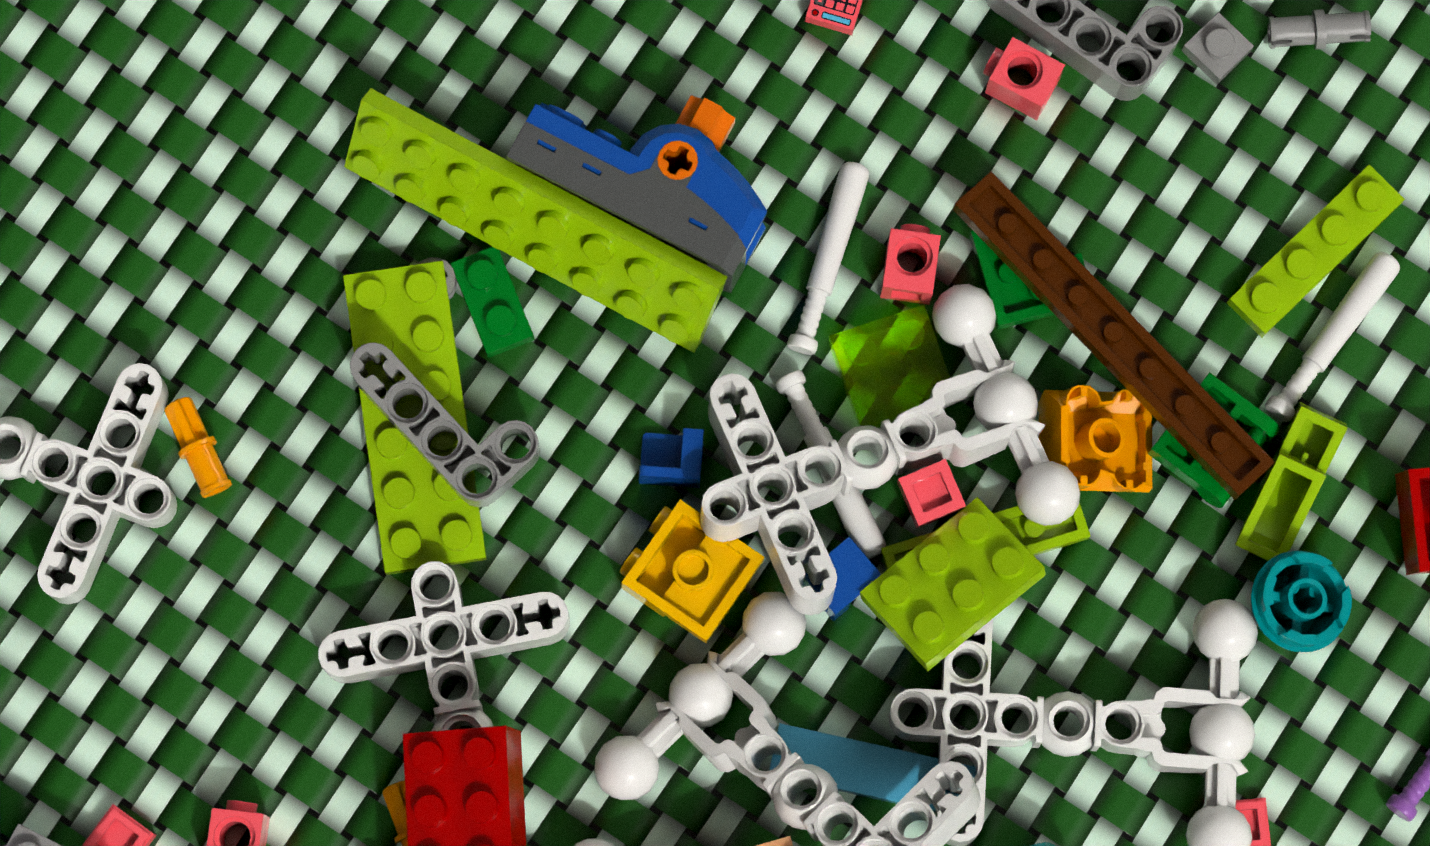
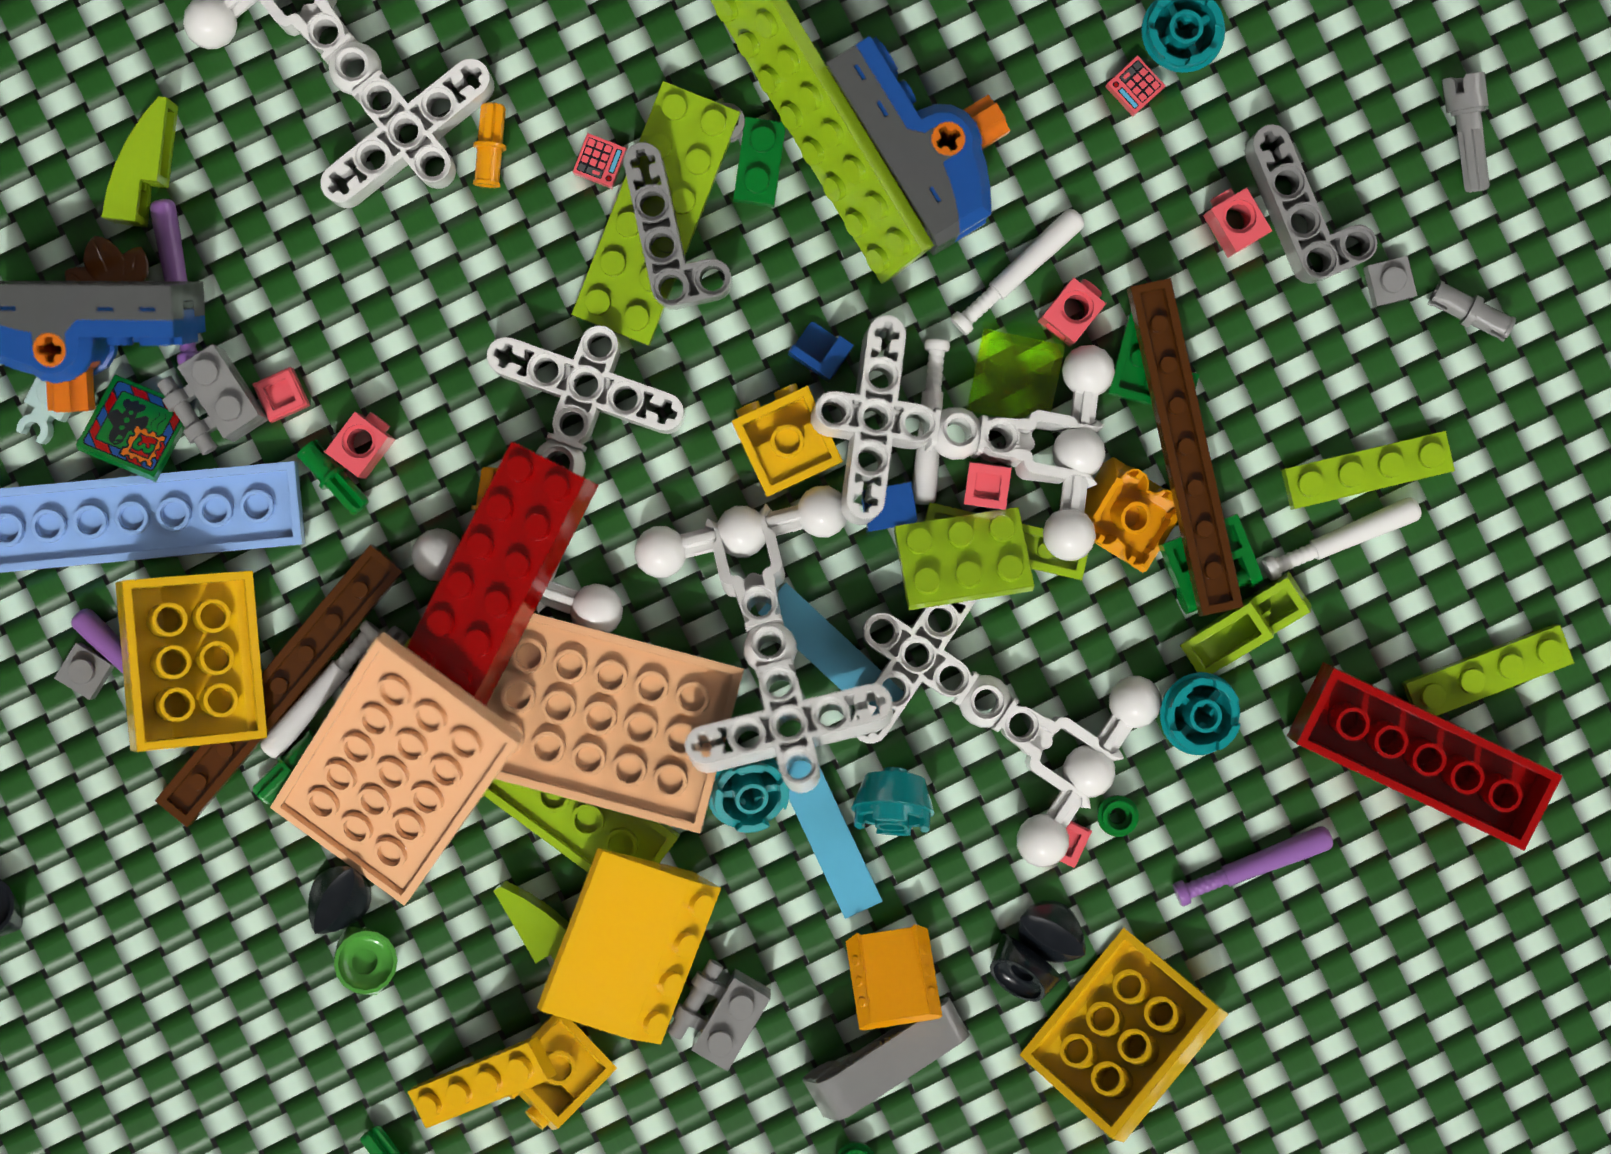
camera: 35 degrees right, 10 degrees up
none -> coral tile [573,133,627,189]
none -> green plate [1097,795,1139,837]

